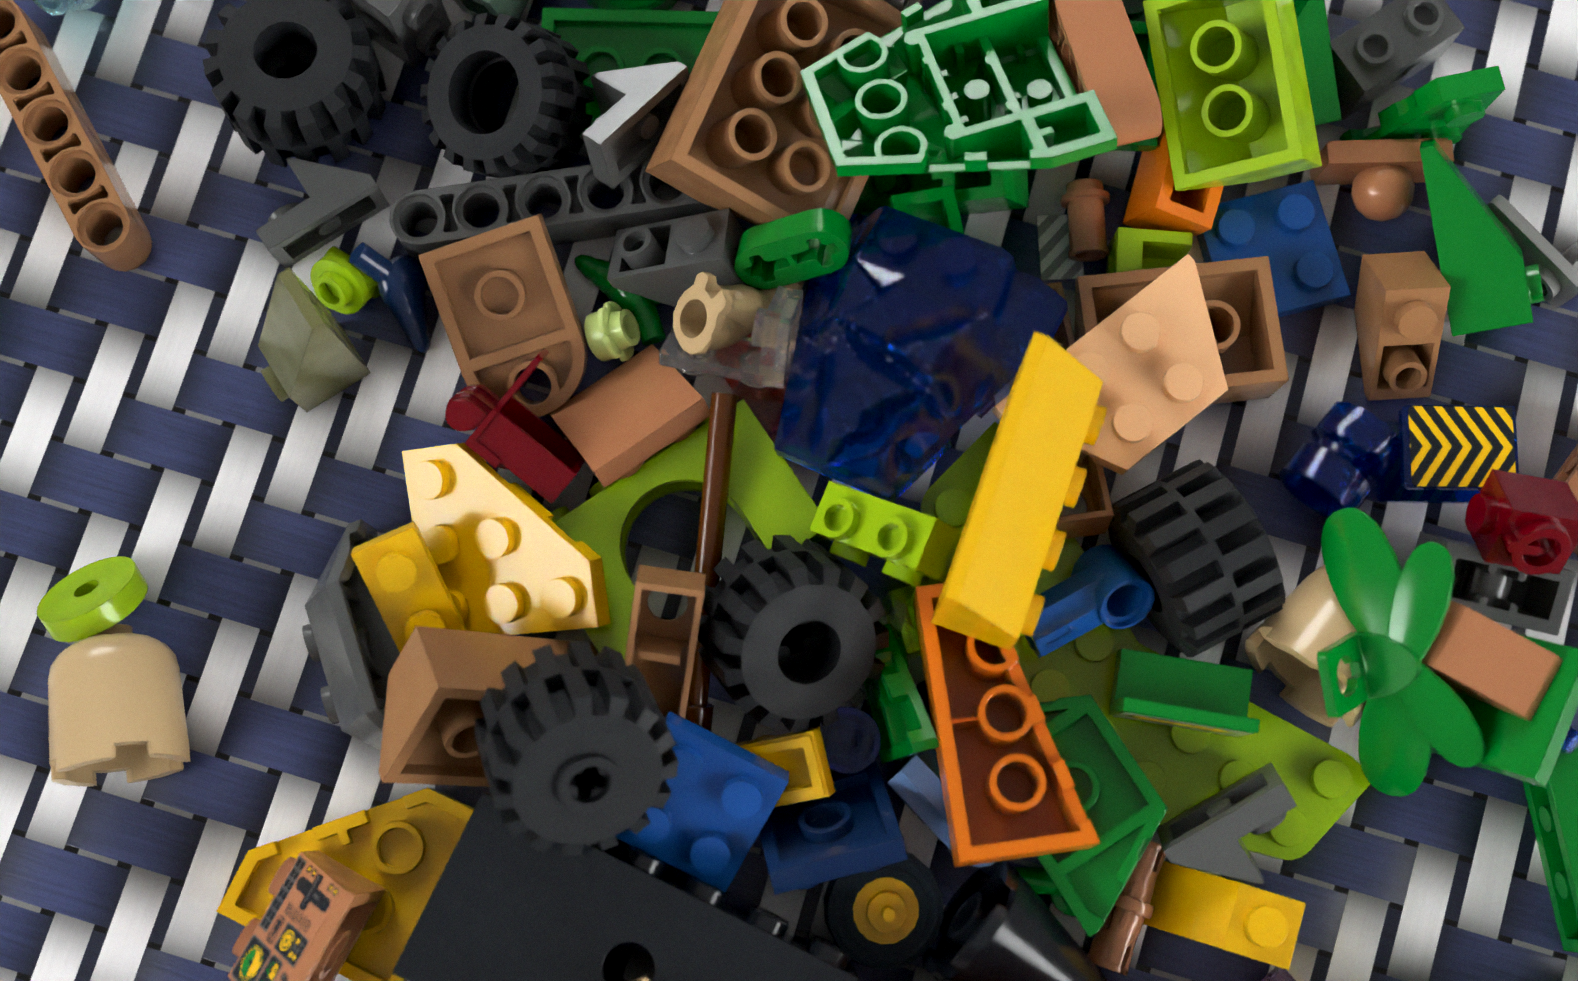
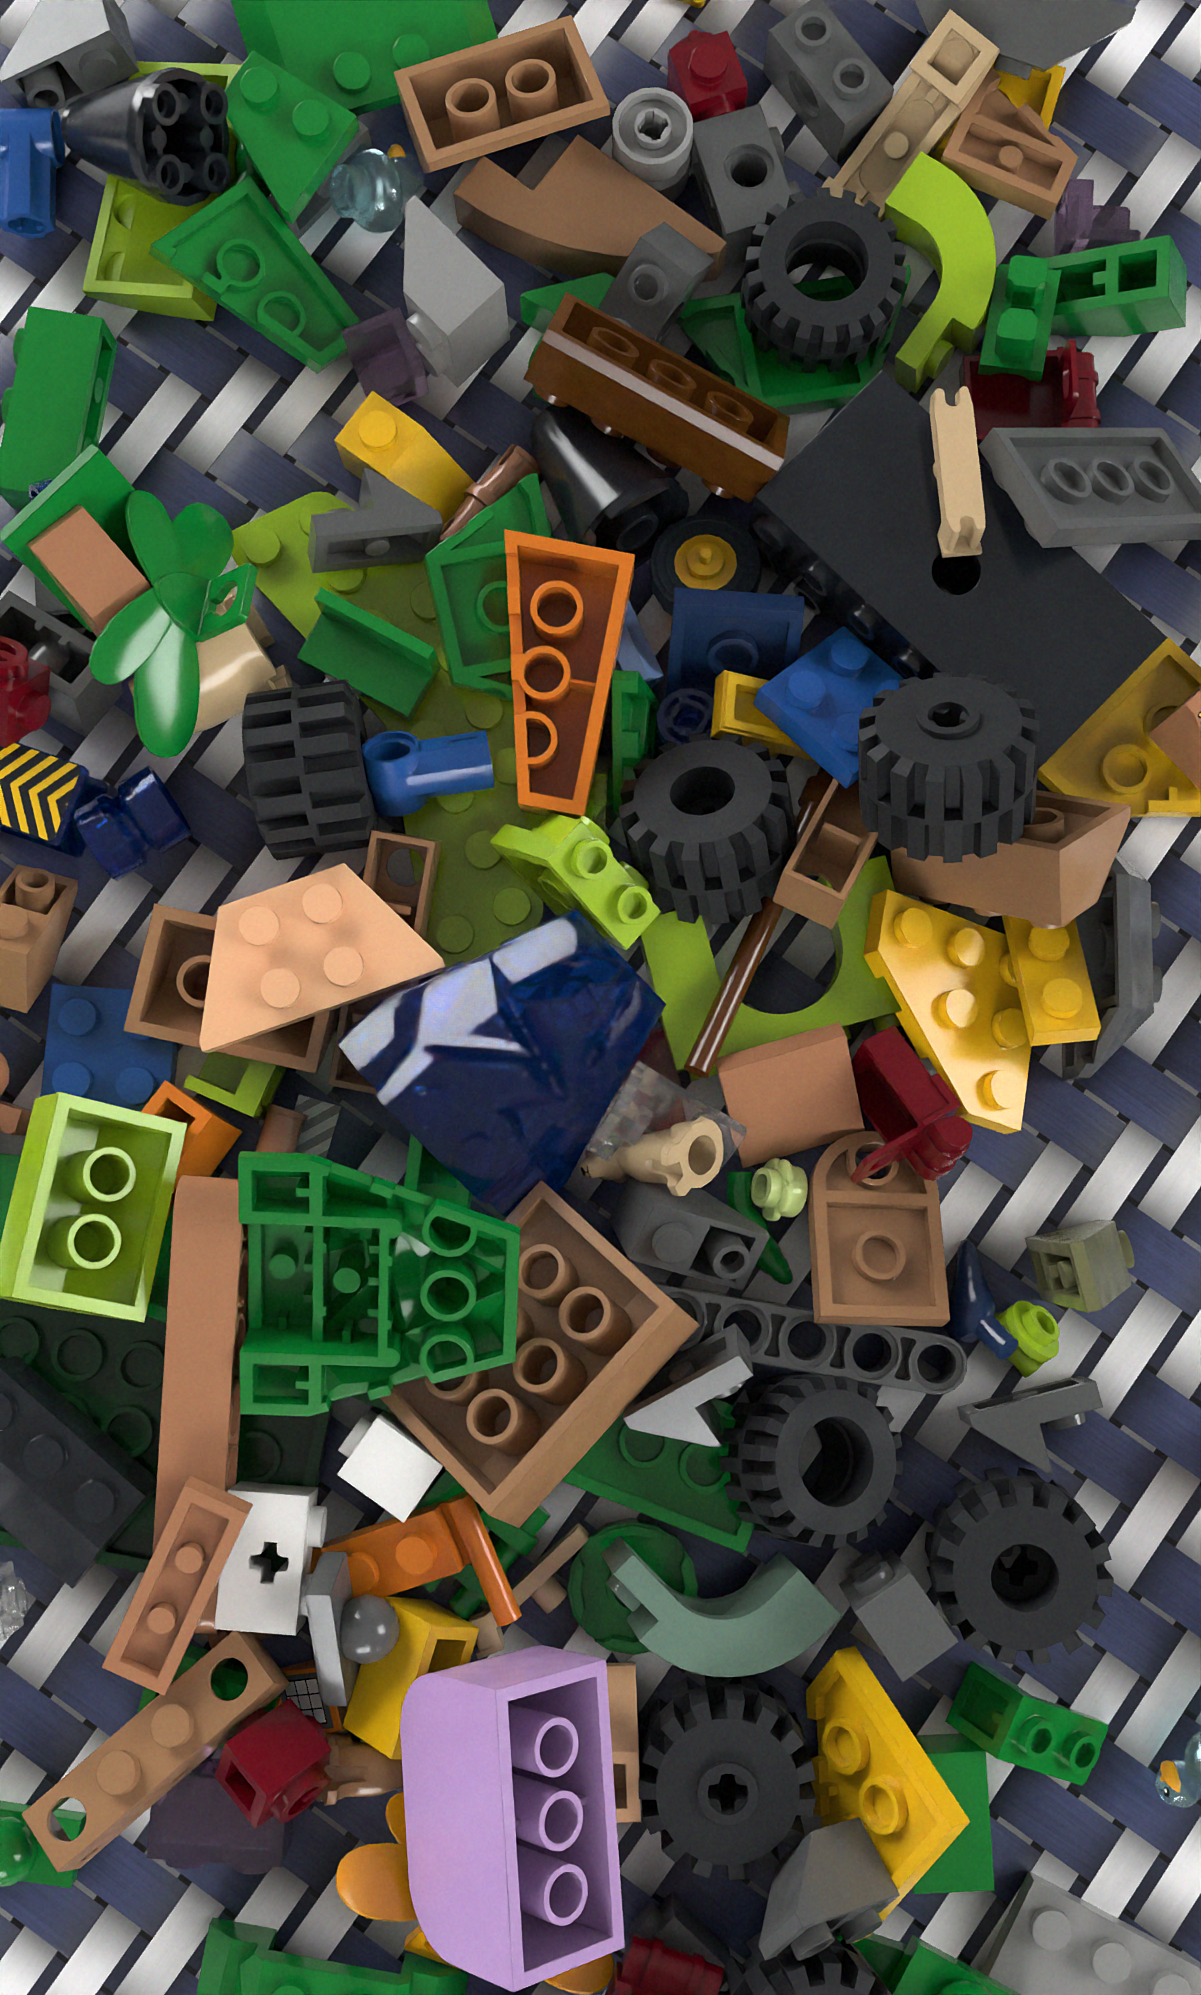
camera: 160 degrees left, 5 degrees up
green beam [734,208,853,289] -> none
yellow slope [931,332,1107,650] -> none

